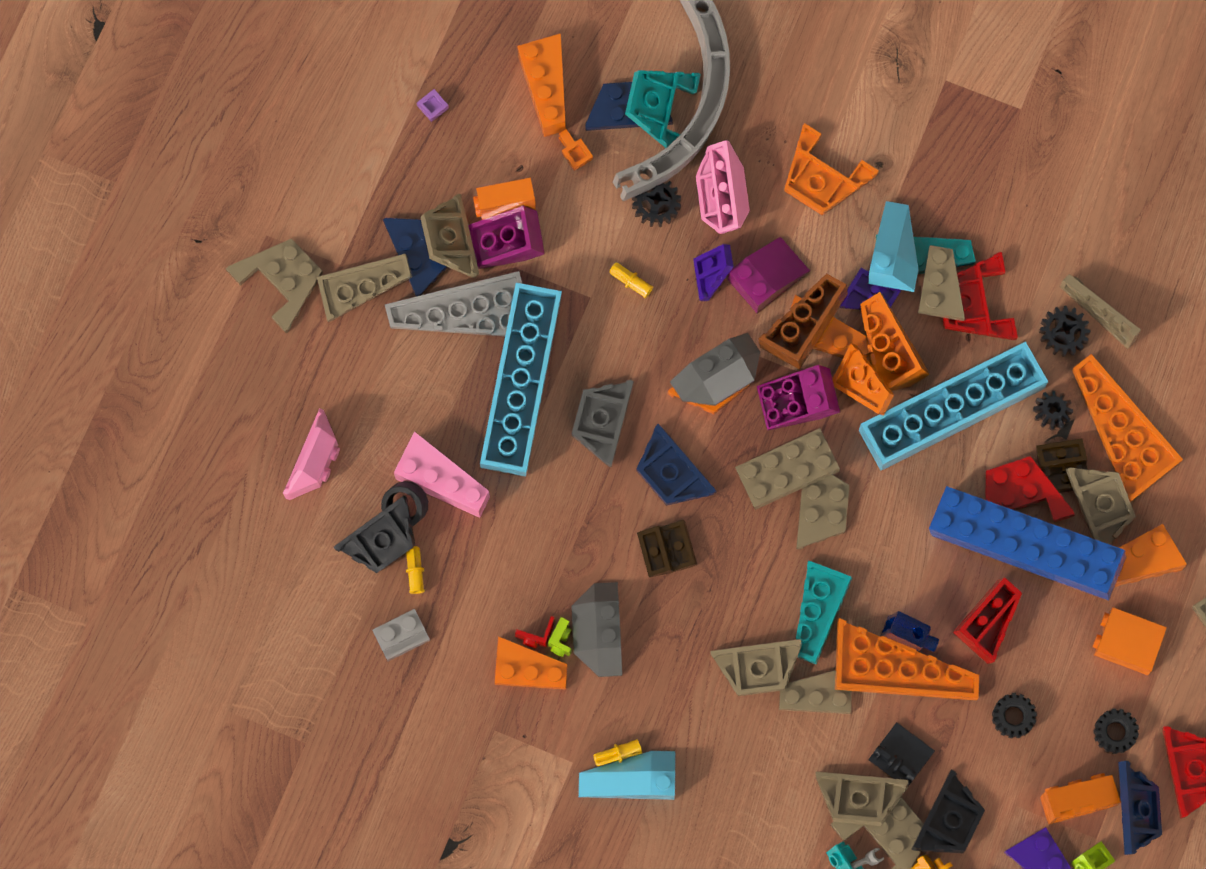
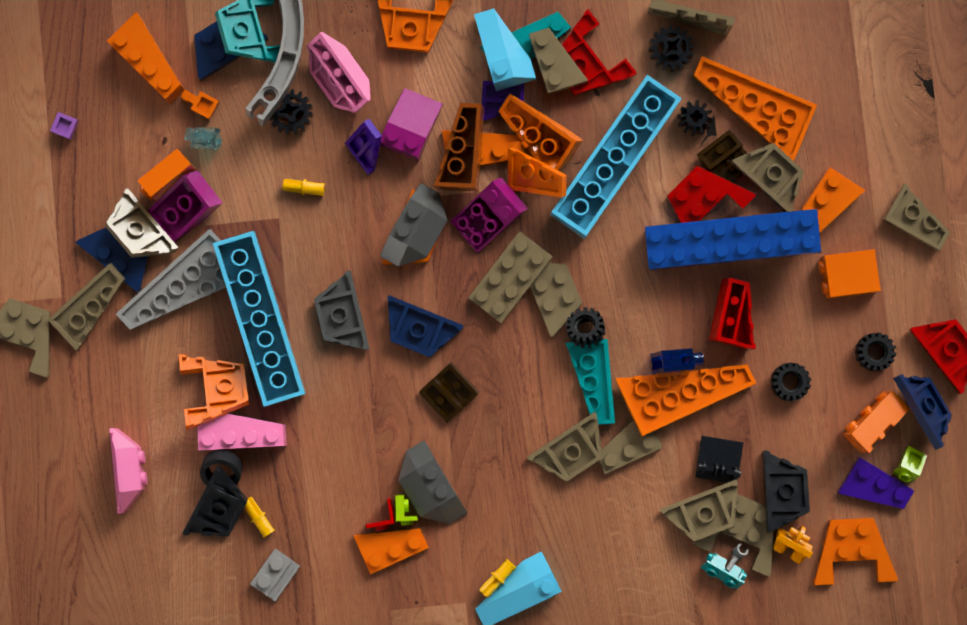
camera: 30 degrees left, 10 degrees up
none -> orange wing [179,354,249,430]
none -> clear light blue hips [184,127,222,150]
none -> black tyre [566,307,606,349]

